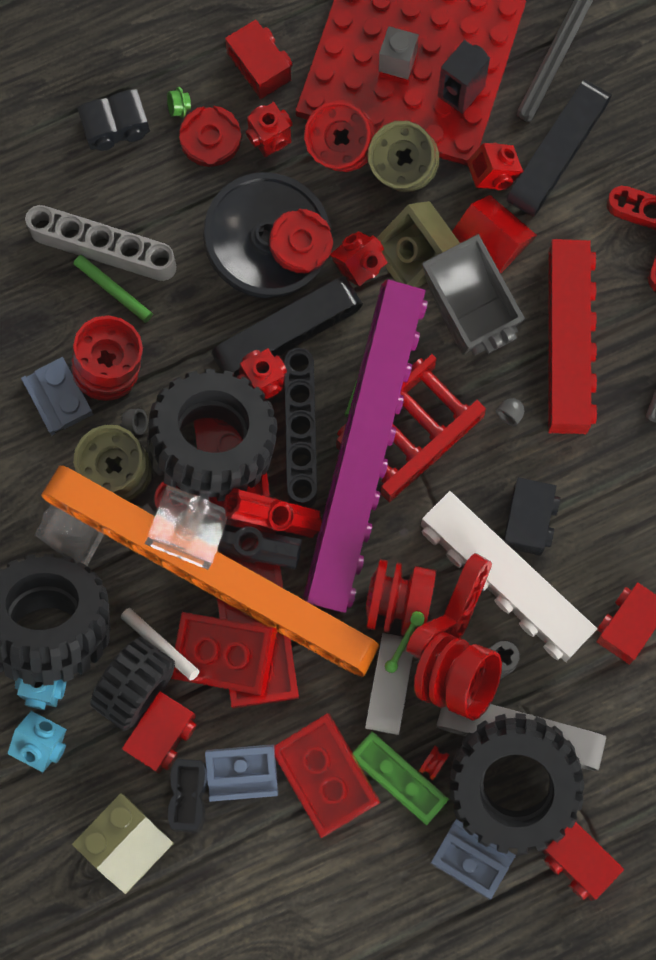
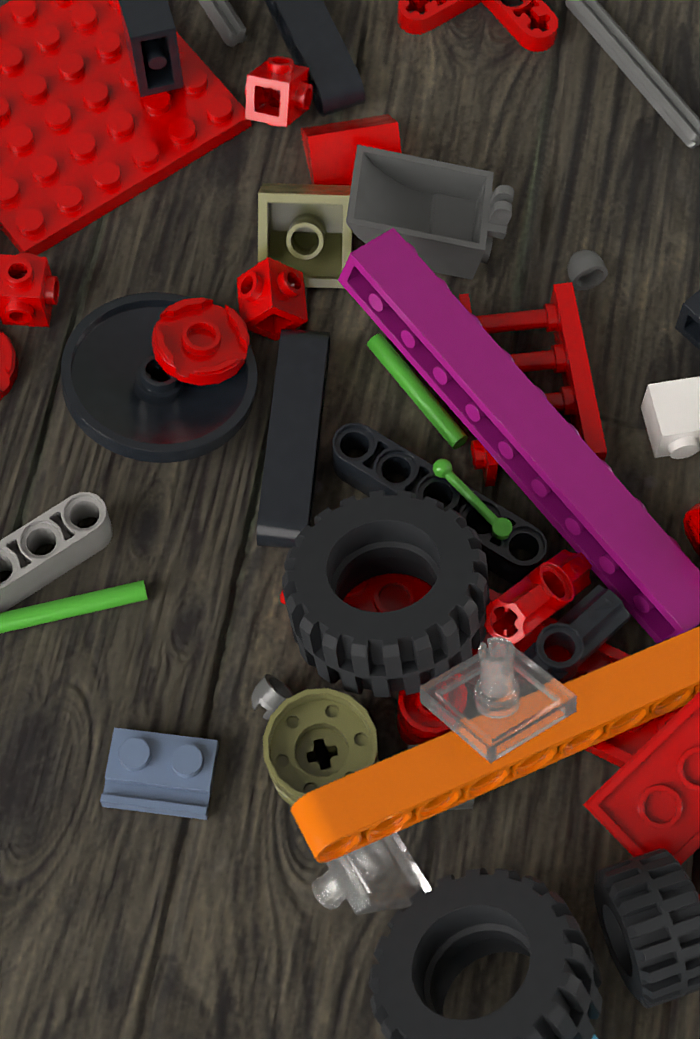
camera: 55 degrees left, 10 degrees down
red wheel [71,316,143,401] -> none
white bar [121,608,199,681] -> none
red brick [237,348,287,399] -> none
red wheel [304,101,377,172] -> none
olive wheel [368,121,439,192] -> none
dark grey brick [379,26,419,79] -> none
red brick [548,239,597,434] -> none
none -> bright green hinge [433,459,512,540]

